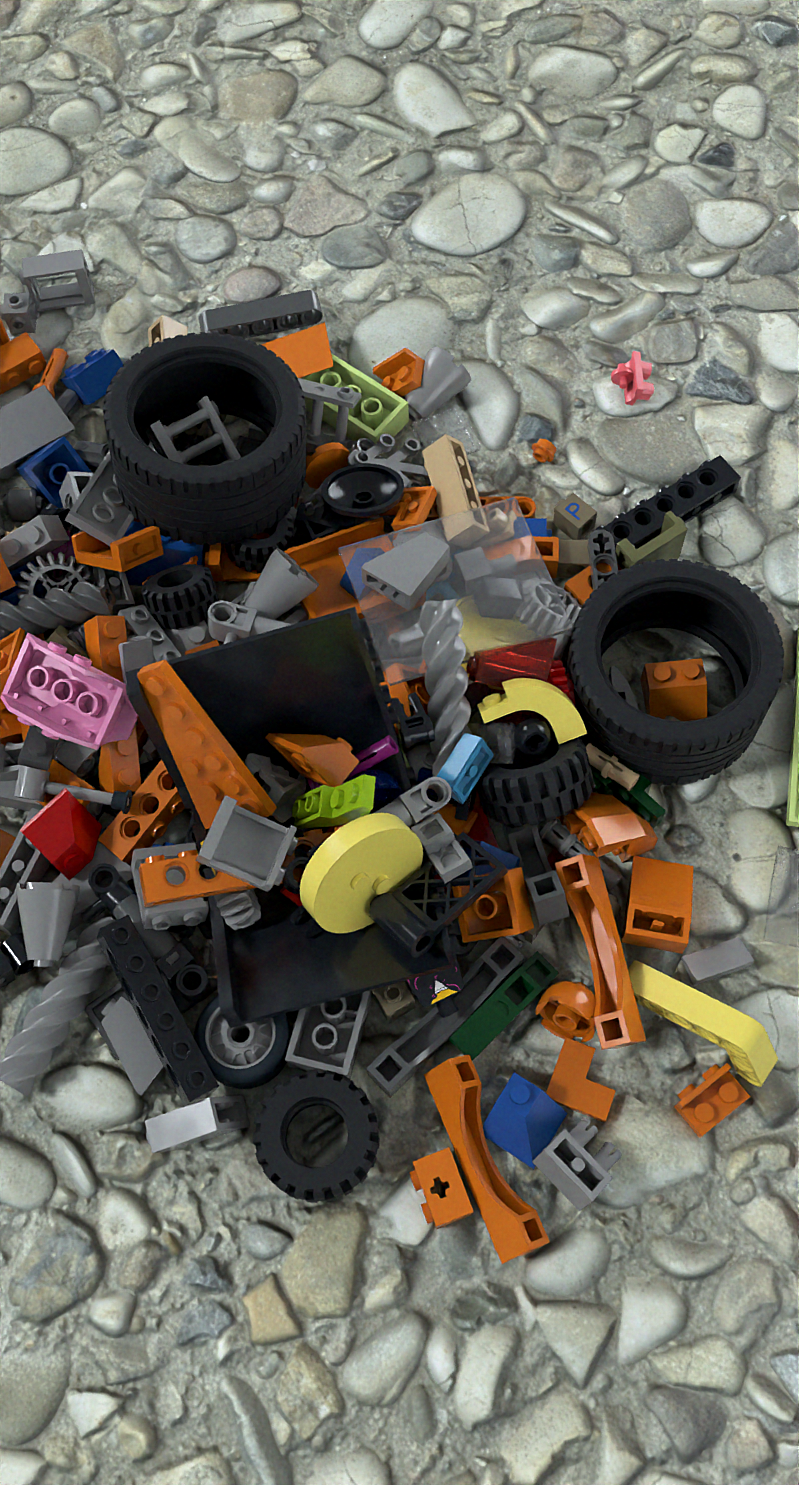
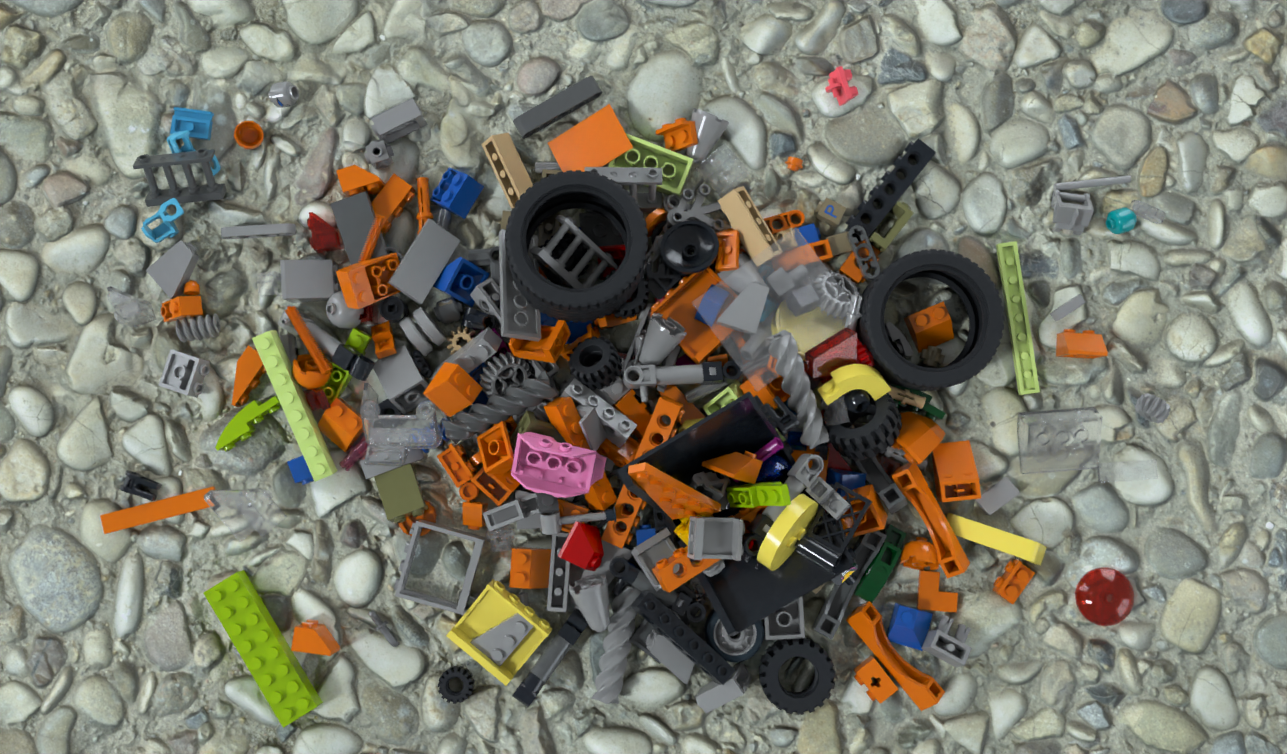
camera: 20 degrees left, 20 degrees up
dark azure slope [436,733,494,804] -> none

